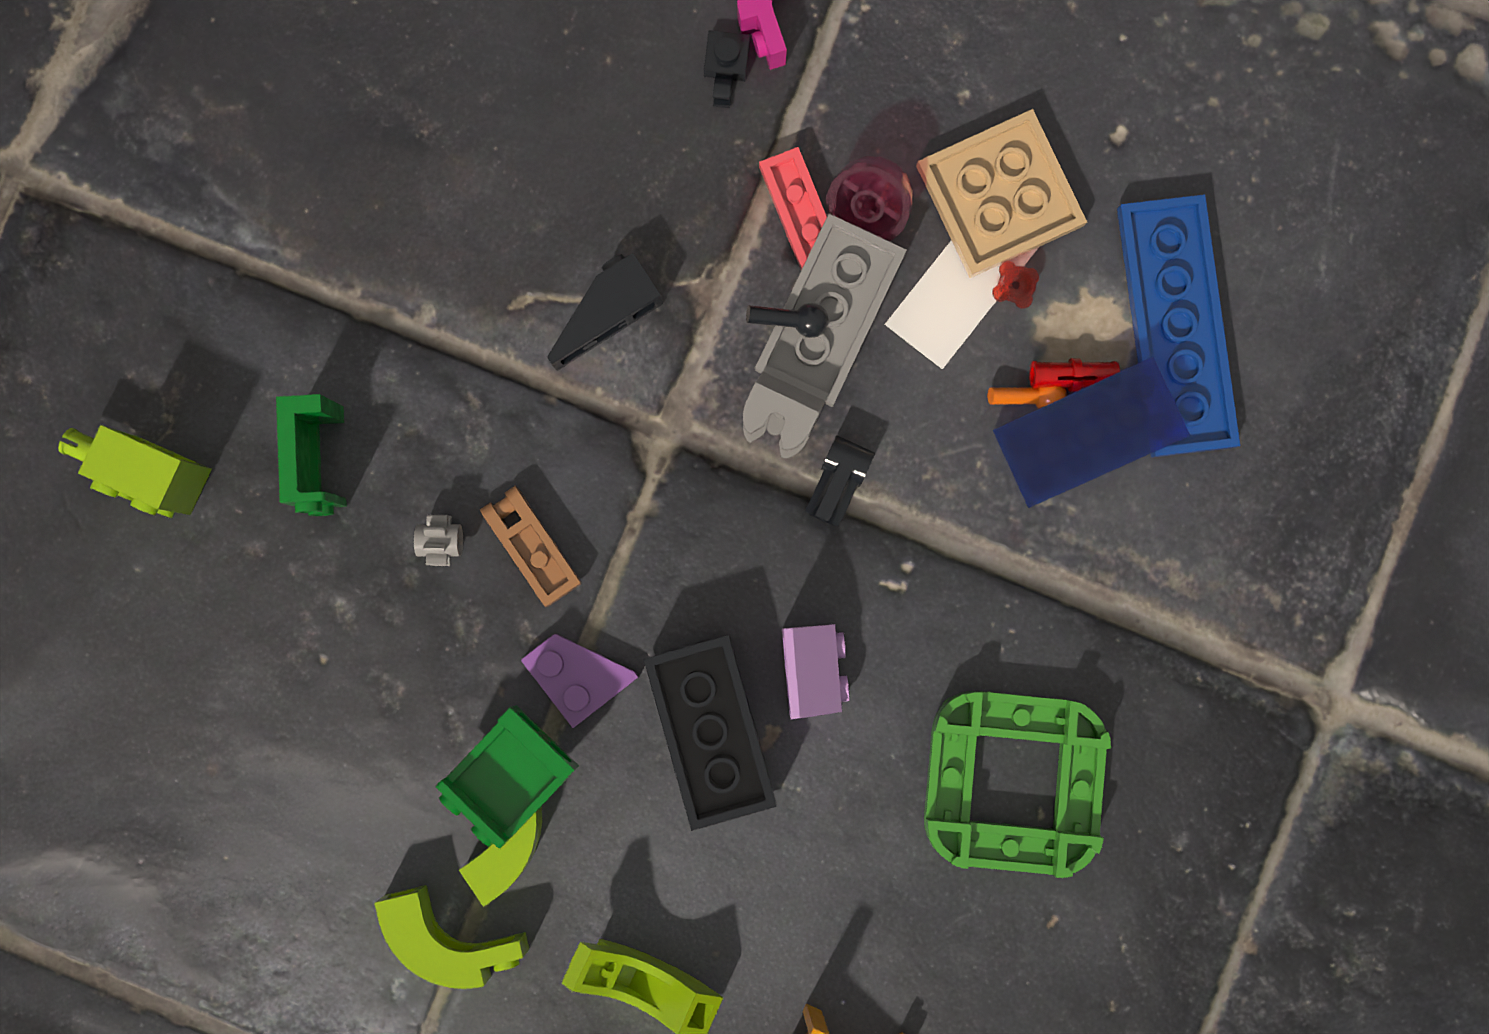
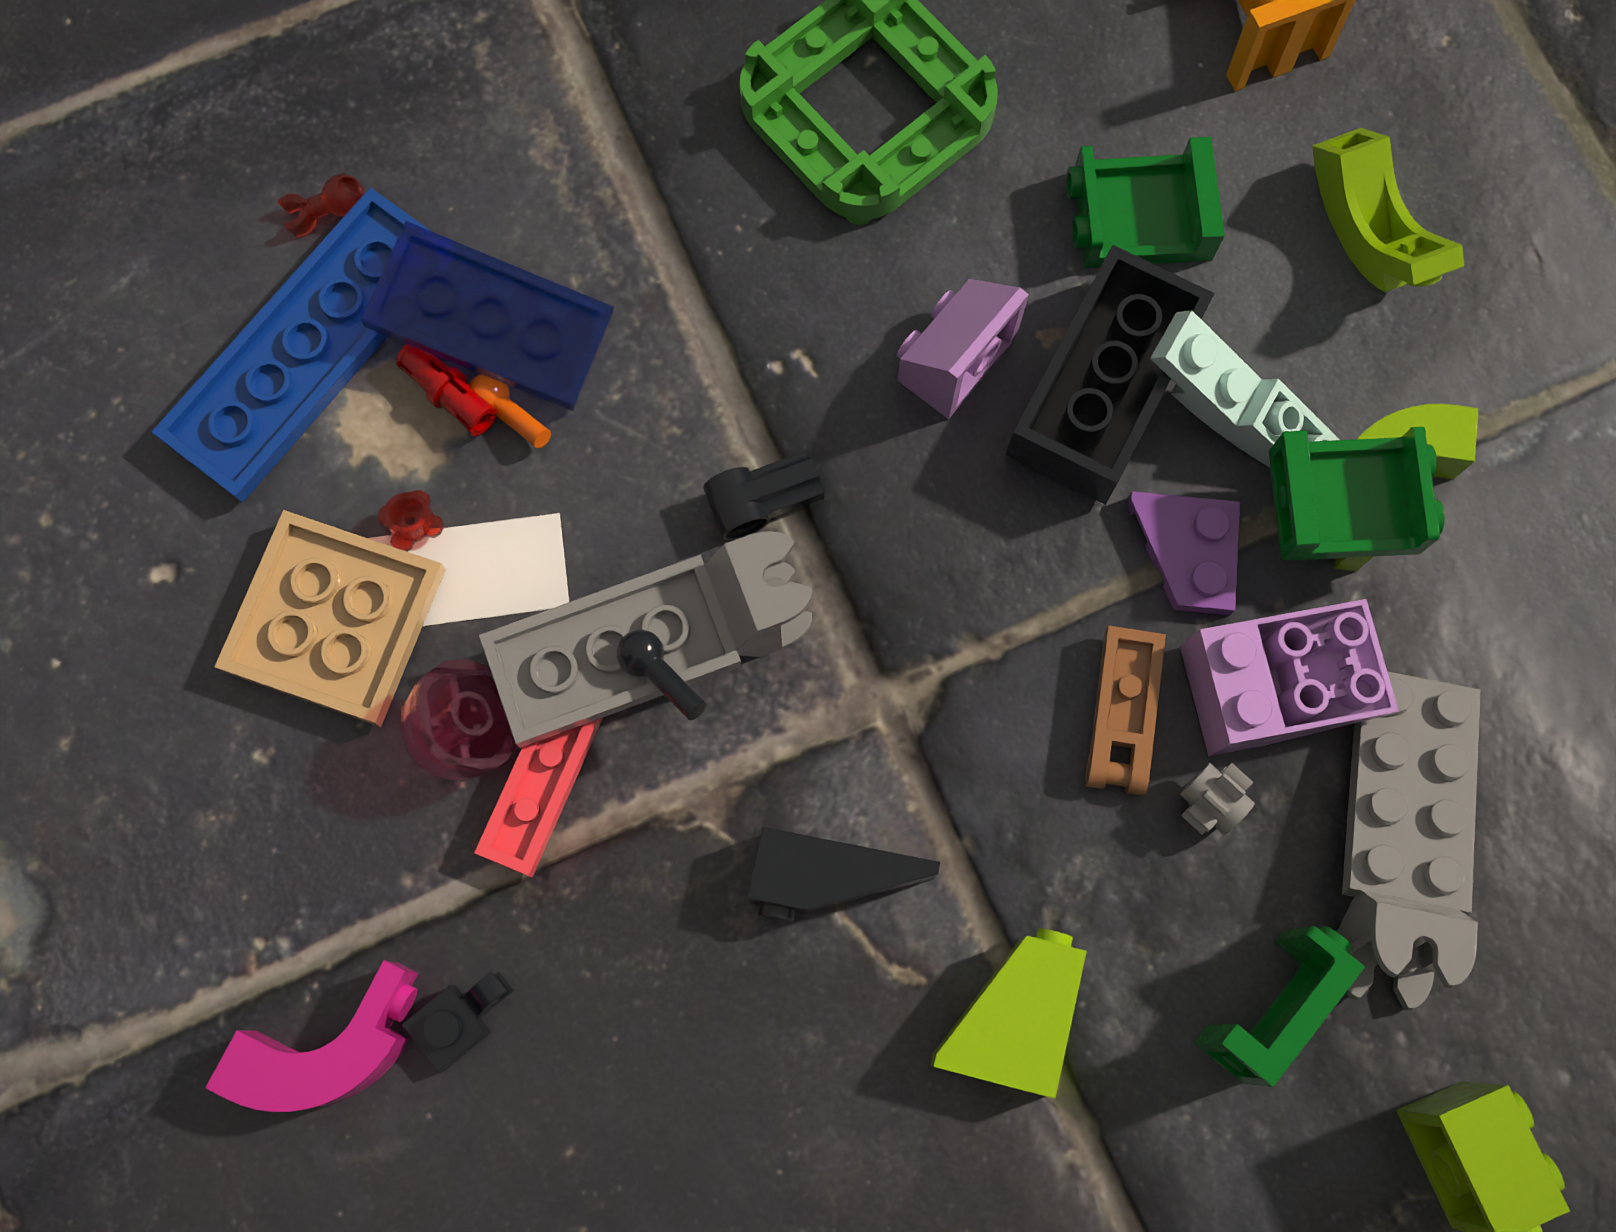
camera: 140 degrees left, 10 degrees down
lime arch [374,885,529,989] -> none
none -> clear red arm [278,173,365,237]
none -> lime slope [929,928,1087,1099]
none -> green panel [1066,136,1225,269]
none -> light aqua slope [1150,310,1340,467]
none -> lavender slope [1180,599,1399,757]
none -> light grey hinge [1337,671,1481,1010]

